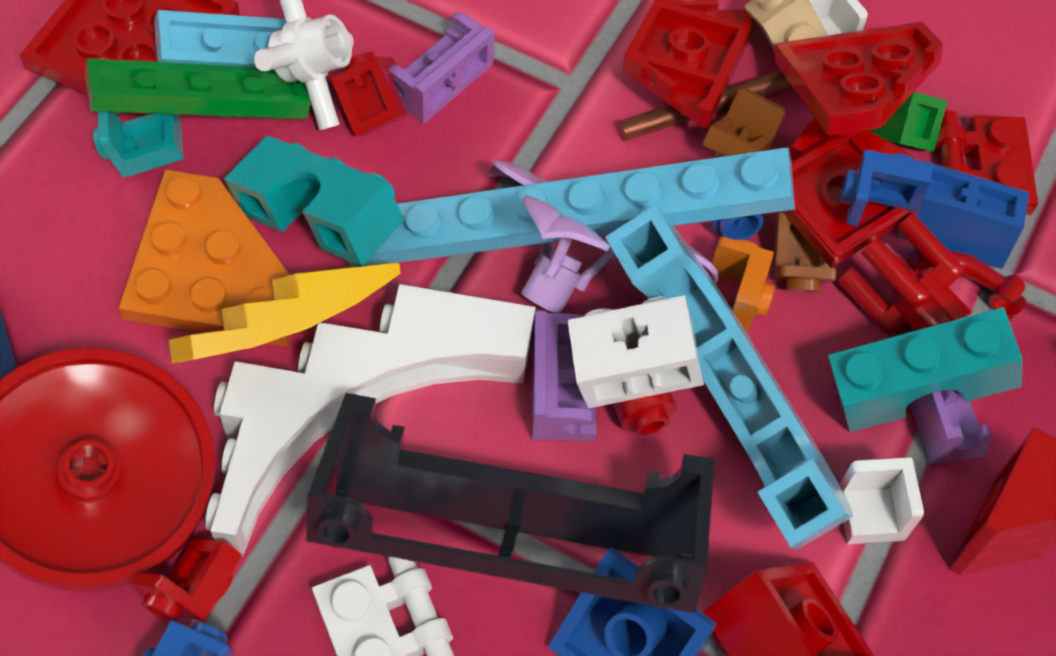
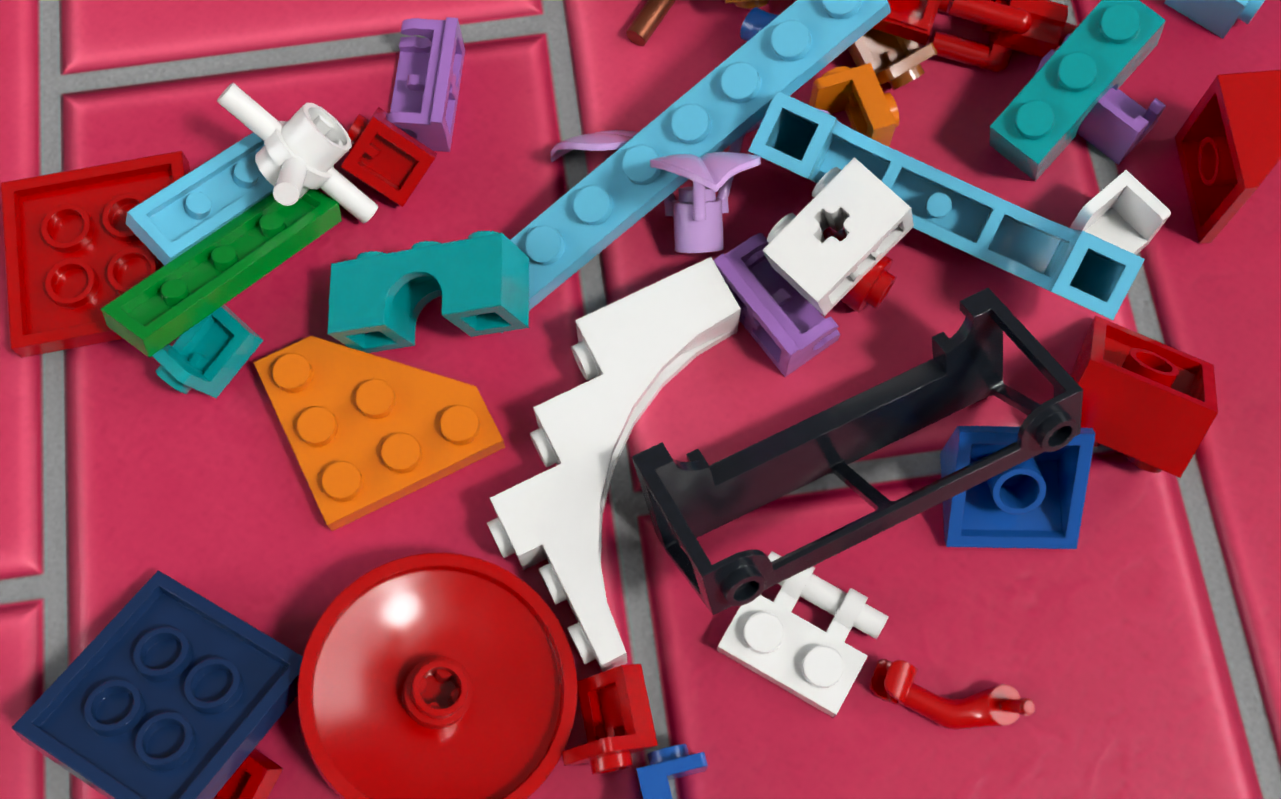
camera: 30 degrees left, 10 degrees up
yellow slope [169,262,401,363] -> none

